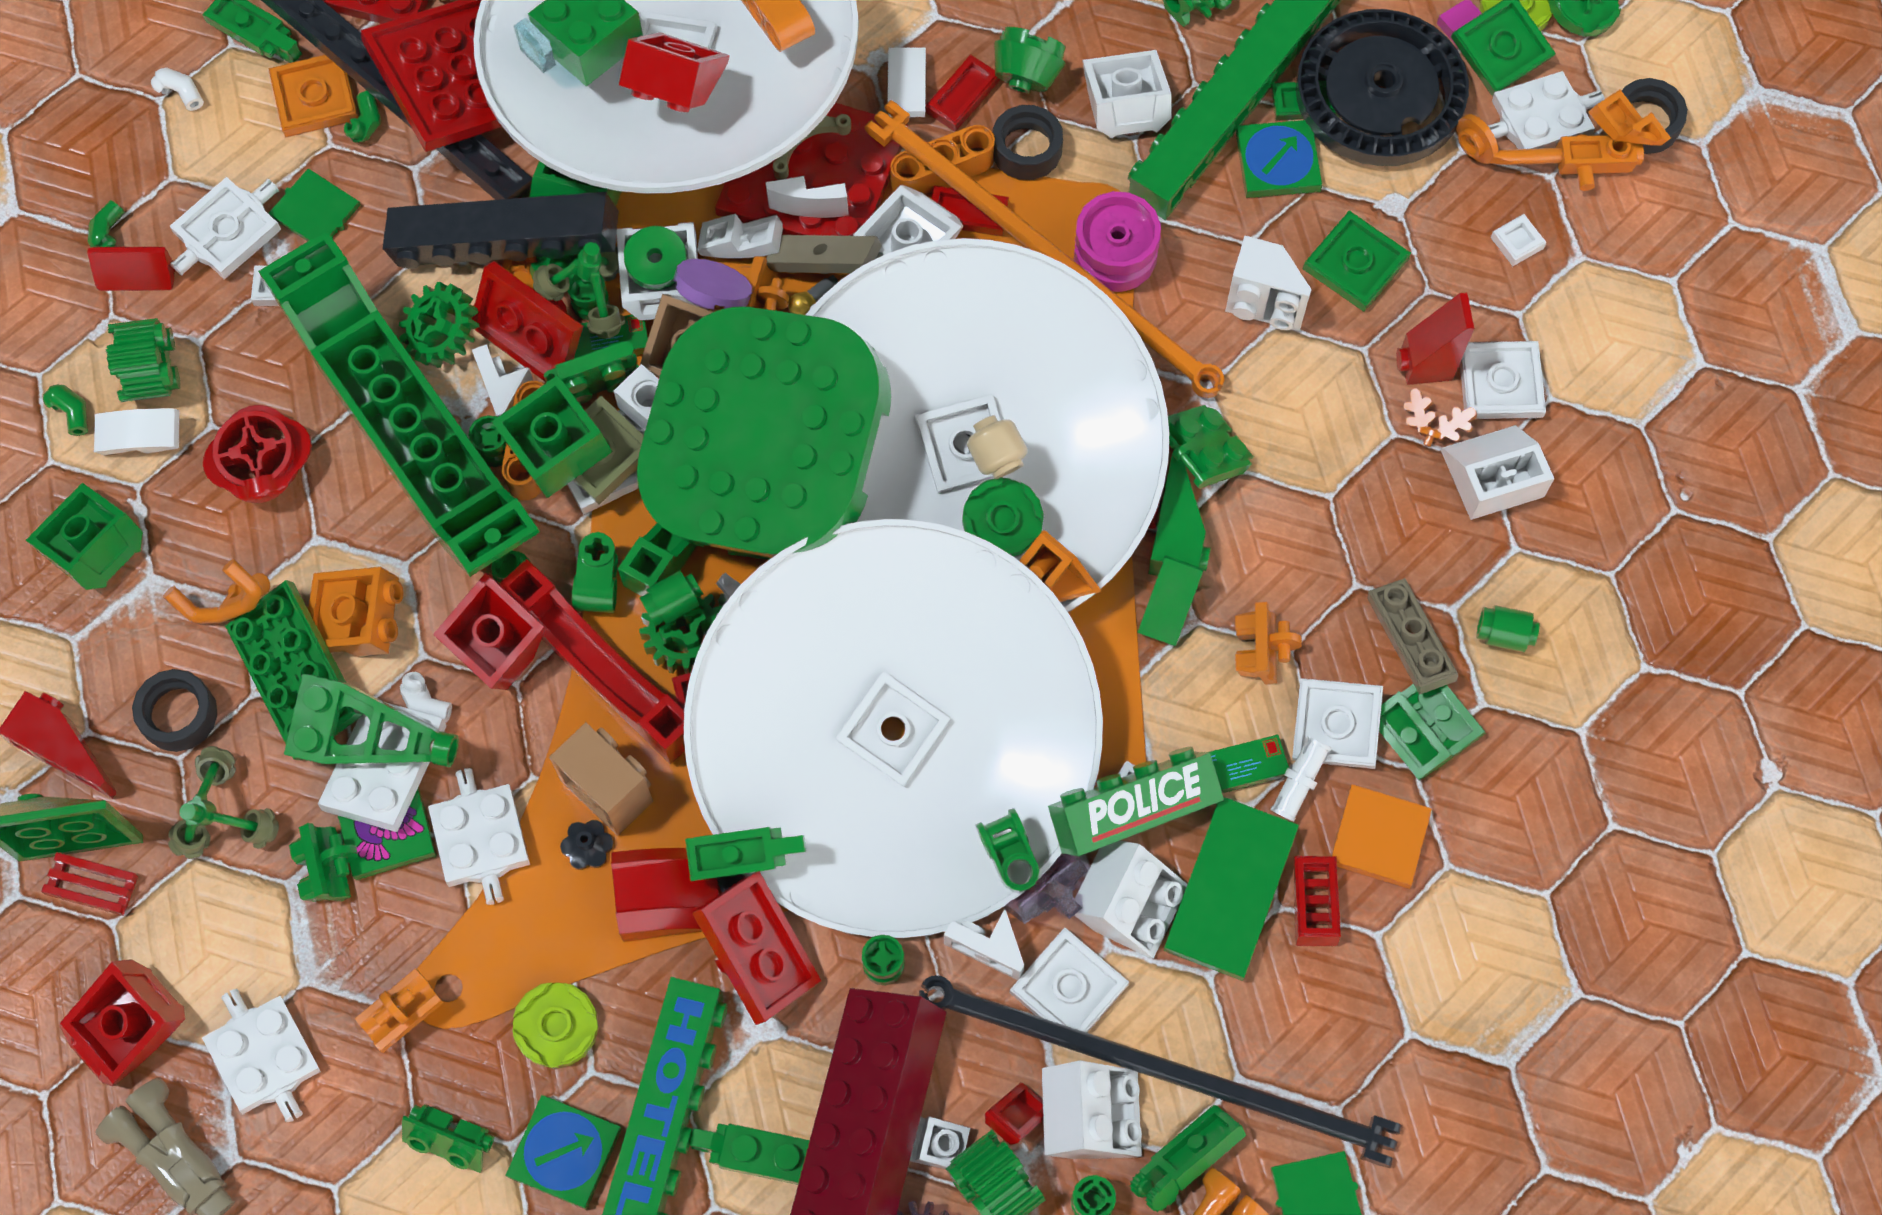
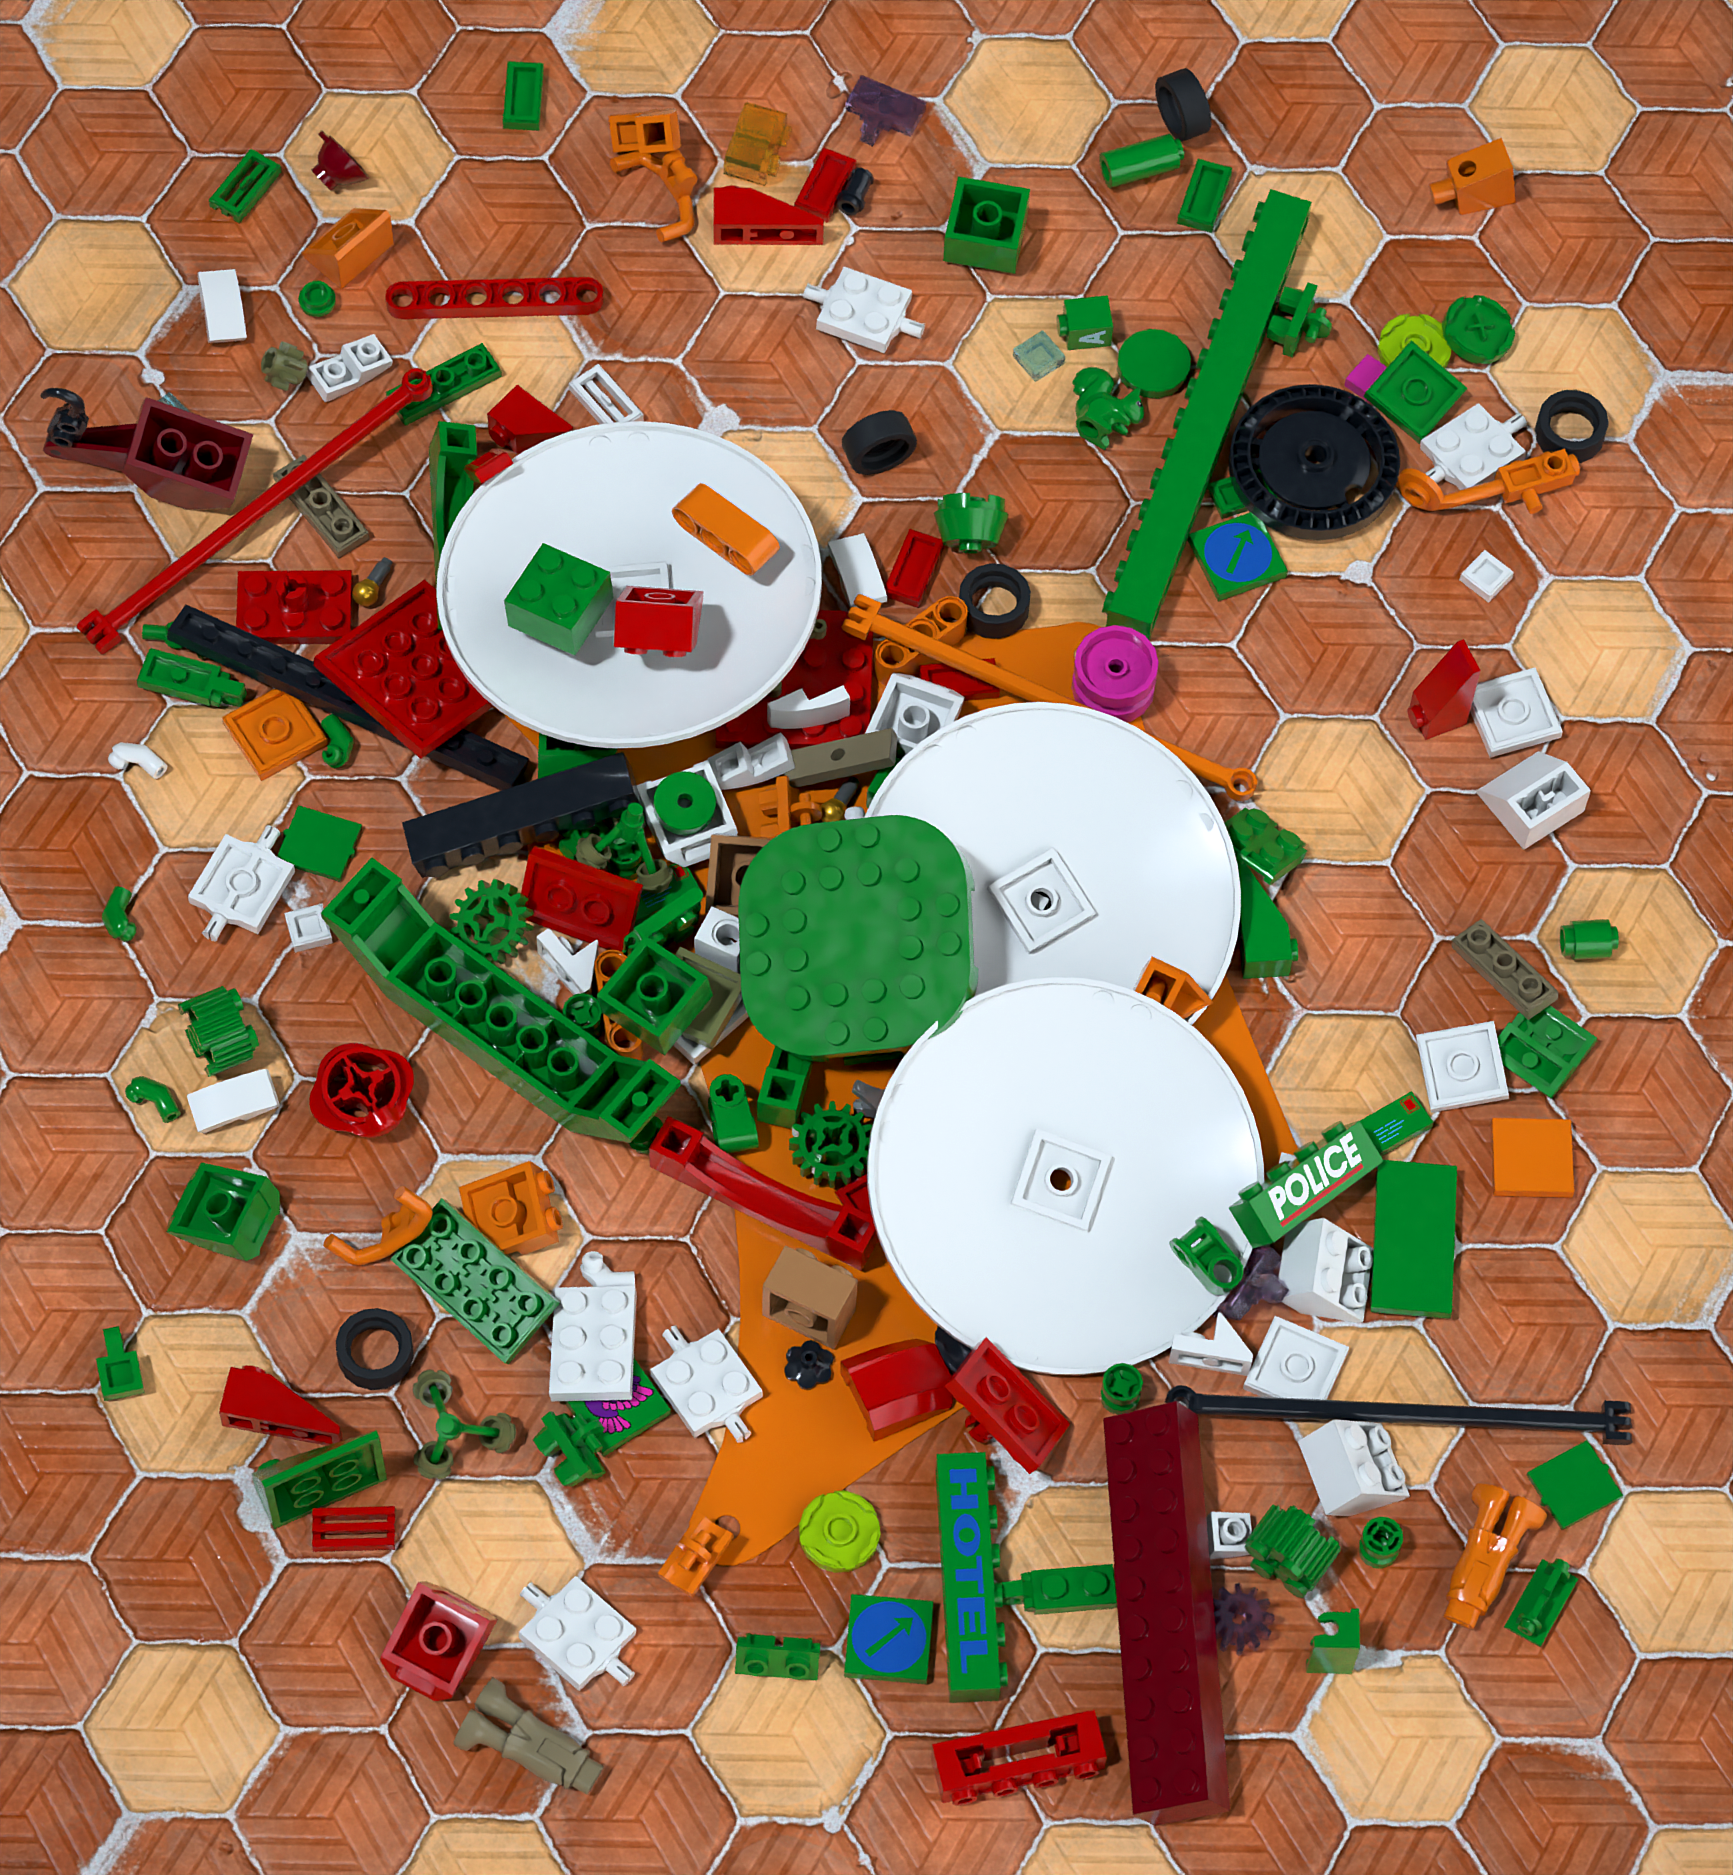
camera: 20 degrees left, 5 degrees down
red slope [87,247,175,291] -> none
green plate [284,673,459,767] -> none
red slope [433,573,546,690] -> none
clear light blue tile [514,18,556,73] -> none
green brick [640,570,703,626] -> none
medium lavender tile [674,259,752,310] -> none
green hinge [685,827,806,881] -> none
green tile [962,477,1044,558] -> none
tan head [967,415,1028,479] -> none
red tile [985,1082,1044,1145] -> none
white slope [1082,50,1171,139] -> none
green hinge [1130,1105,1247,1212] -> none
green tile [1137,555,1204,646] -> none
white slope [1225,236,1311,331] -> none
orange hips [1235,602,1302,685] -> none
white pin [1270,736,1331,822] -> none
red slope [1294,856,1341,946] -> none
green tile [1302,210,1411,312] -> none
animal [1404,388,1477,447] -> none
orange slope [1588,89,1671,146] -> none

